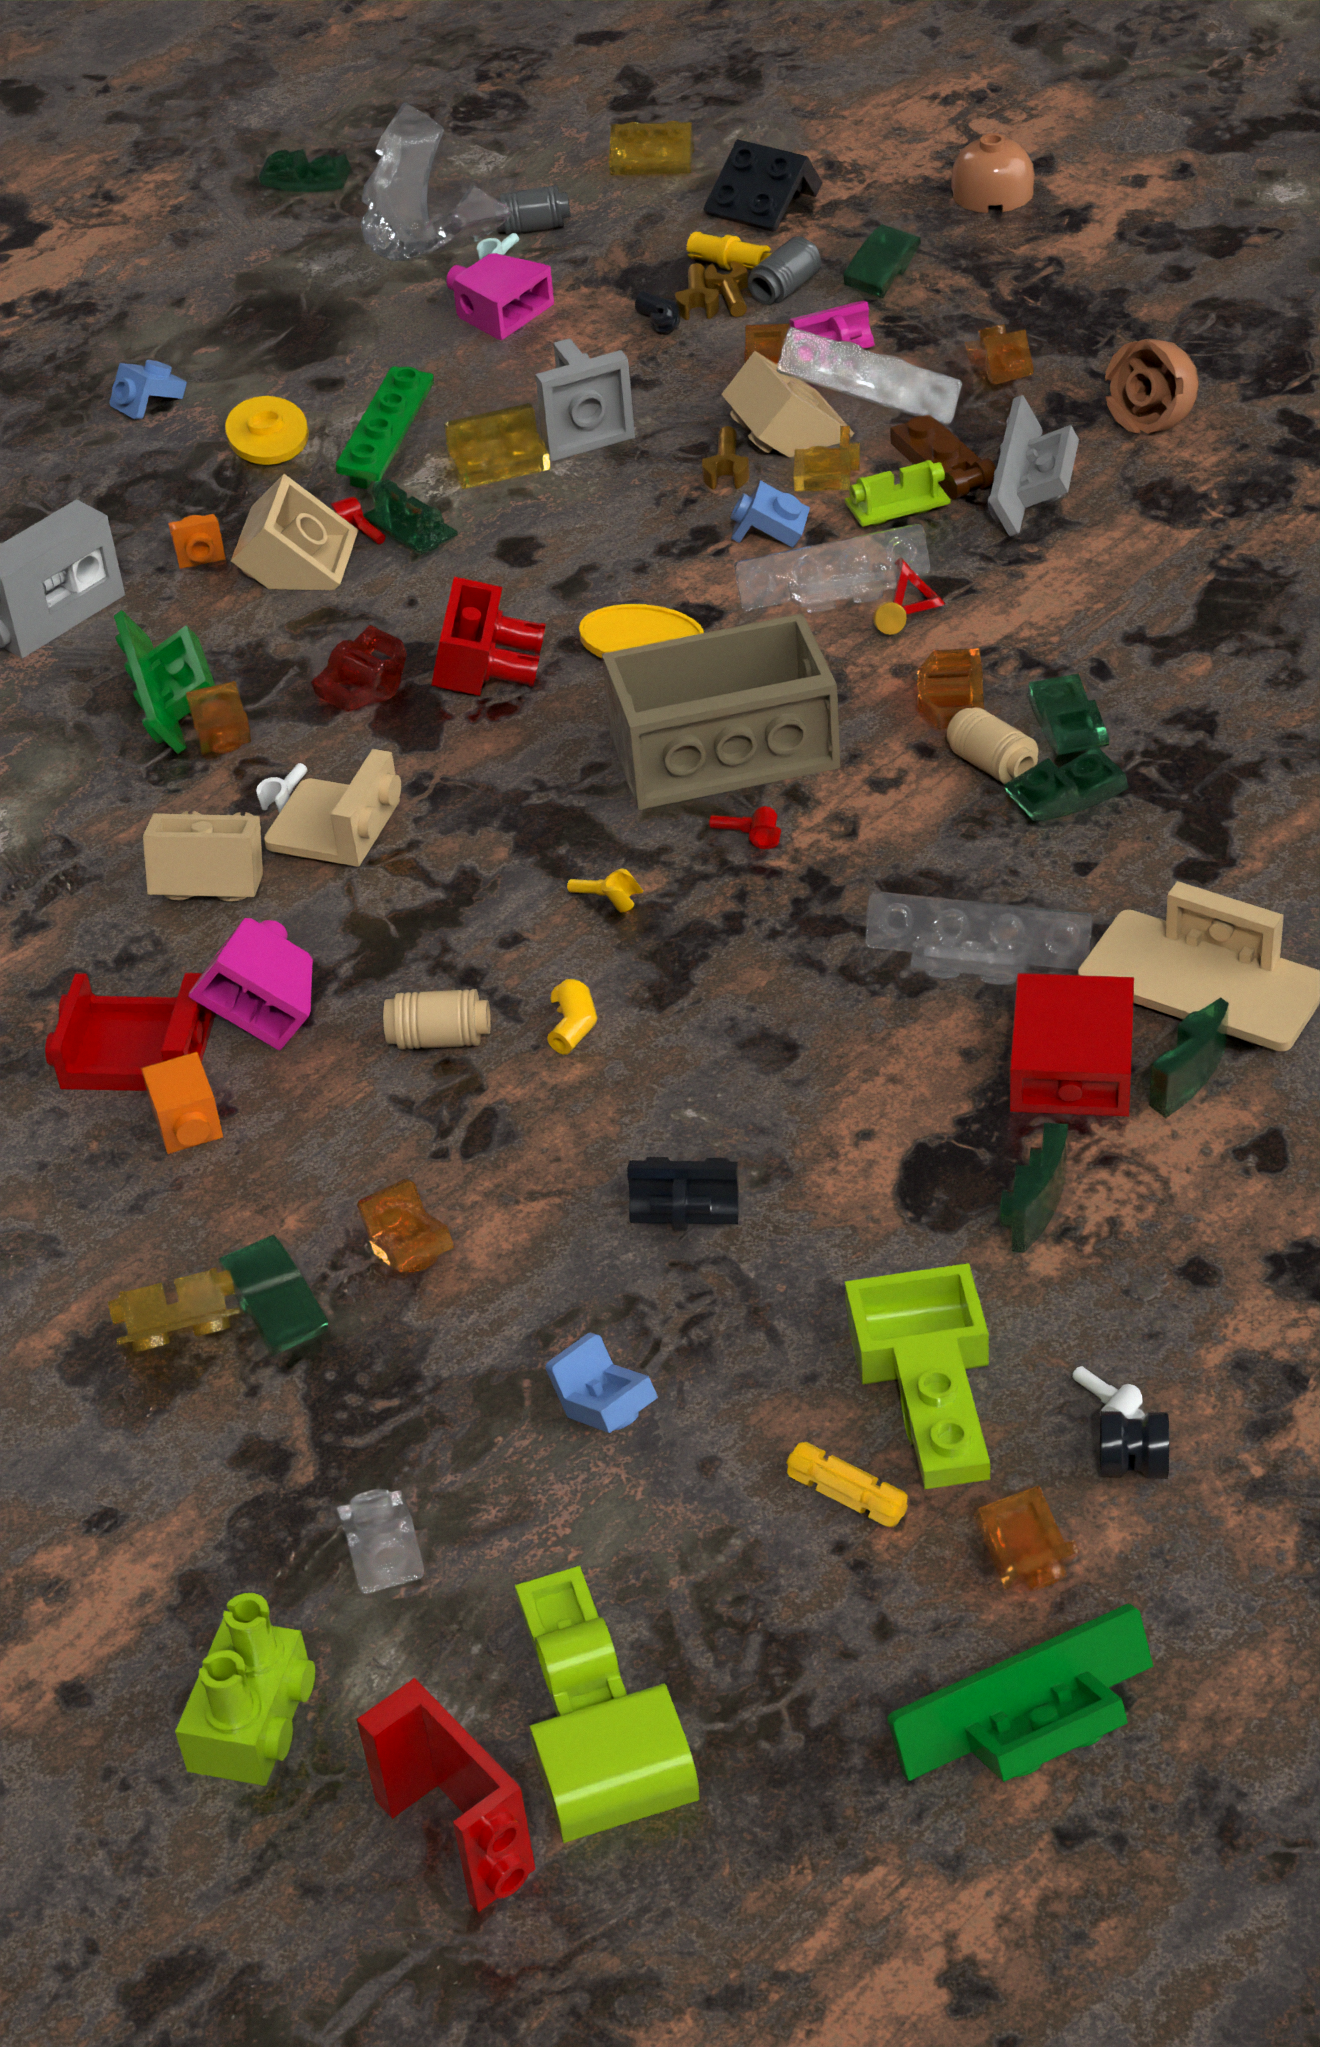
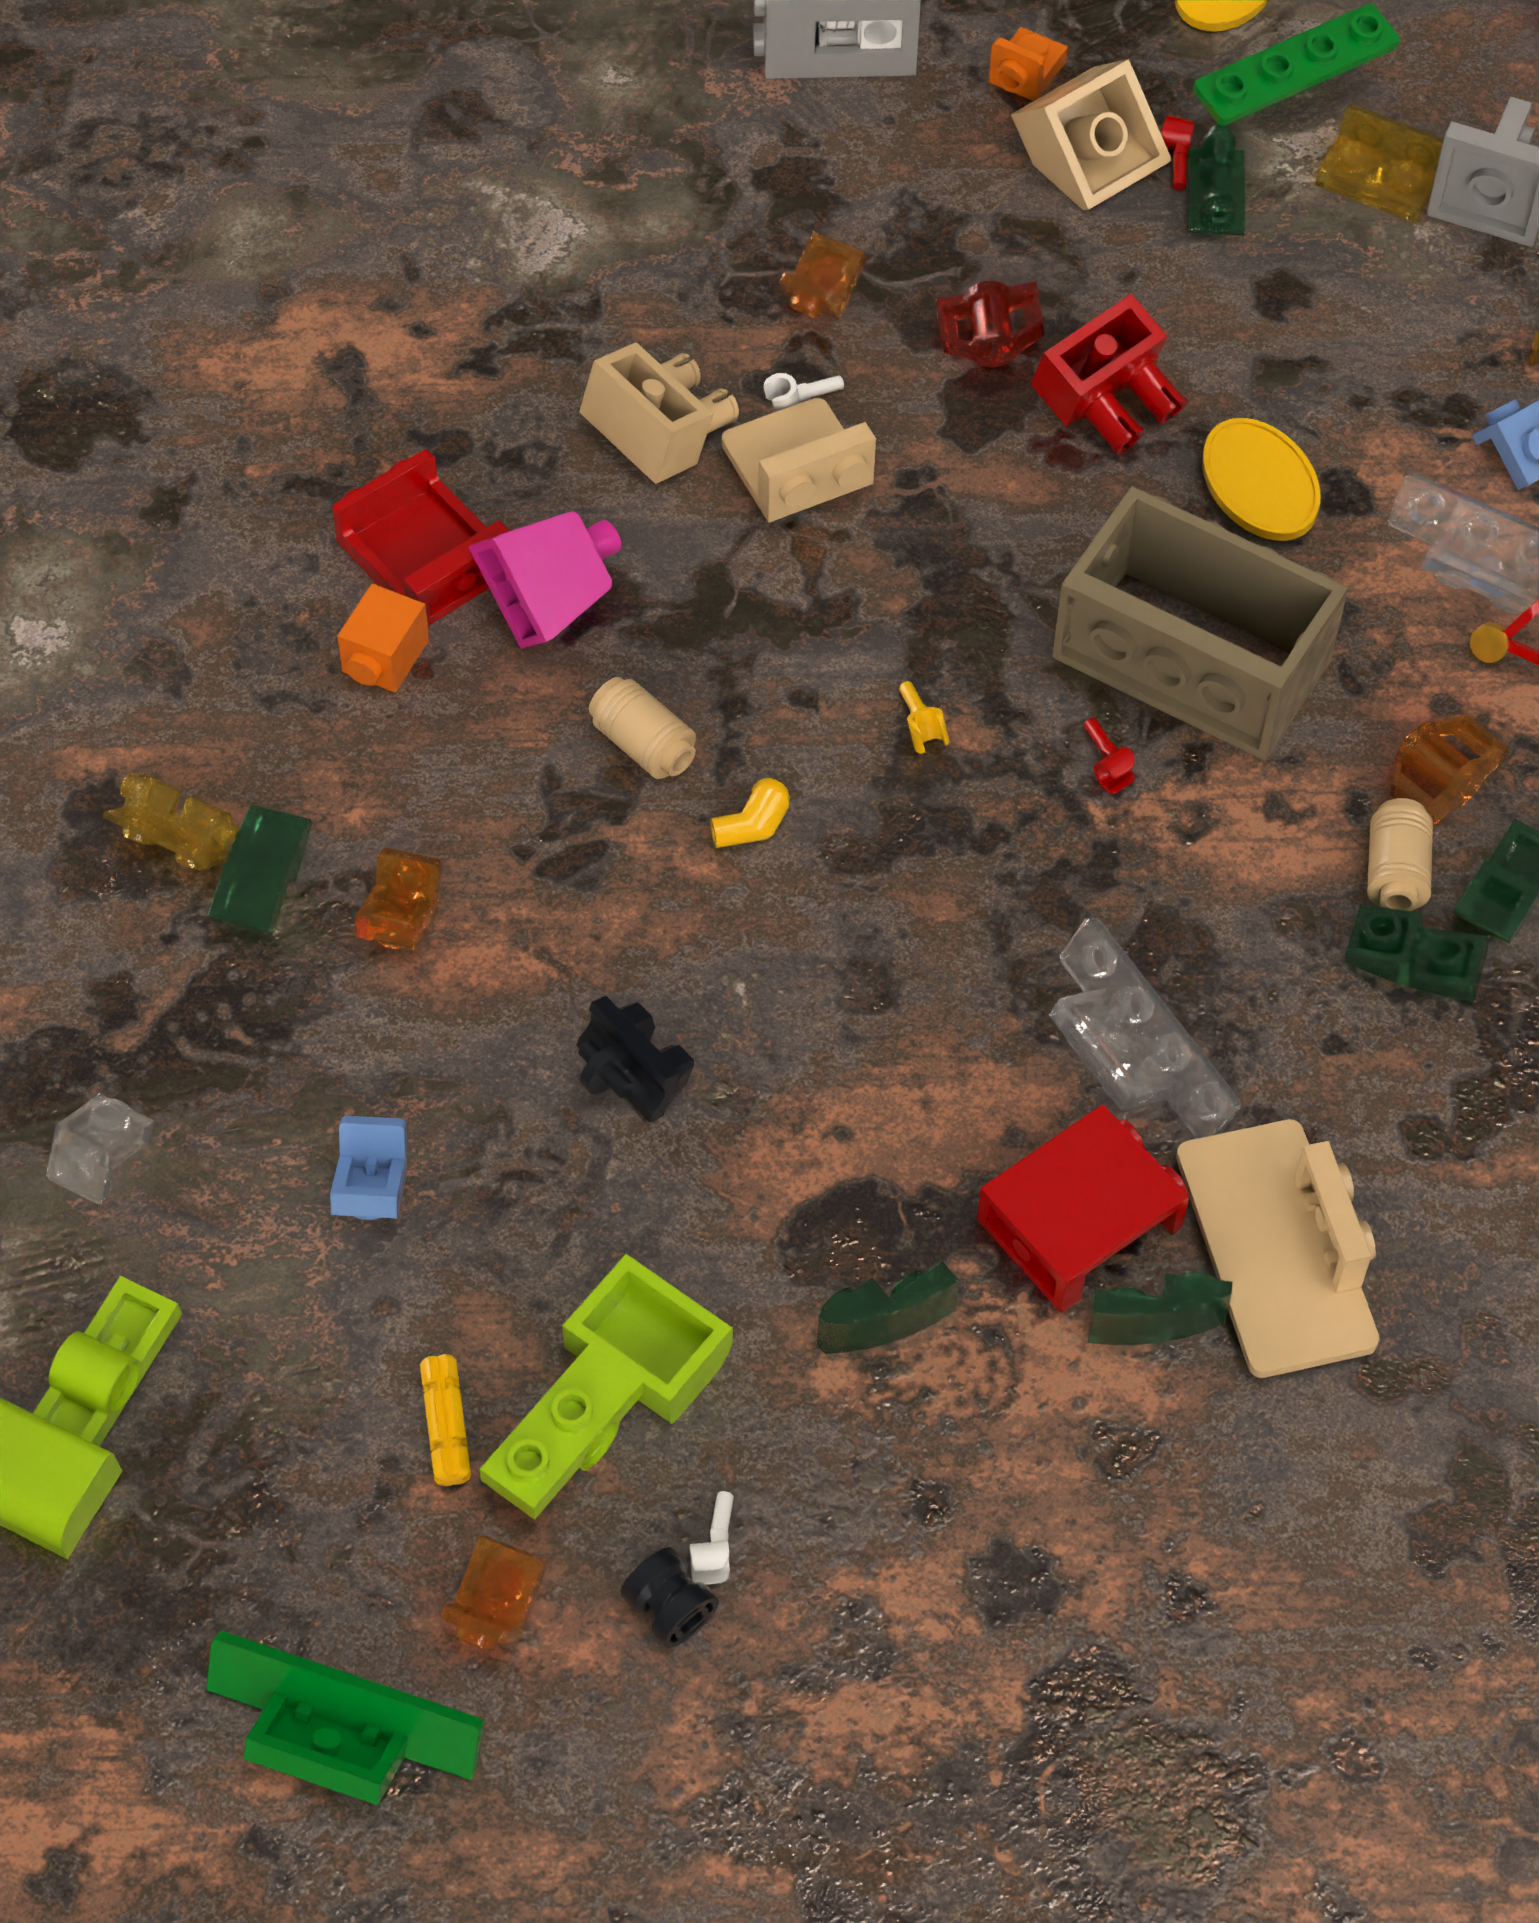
camera: 40 degrees right, 15 degrees up
green bracket [114,610,218,754] -> none

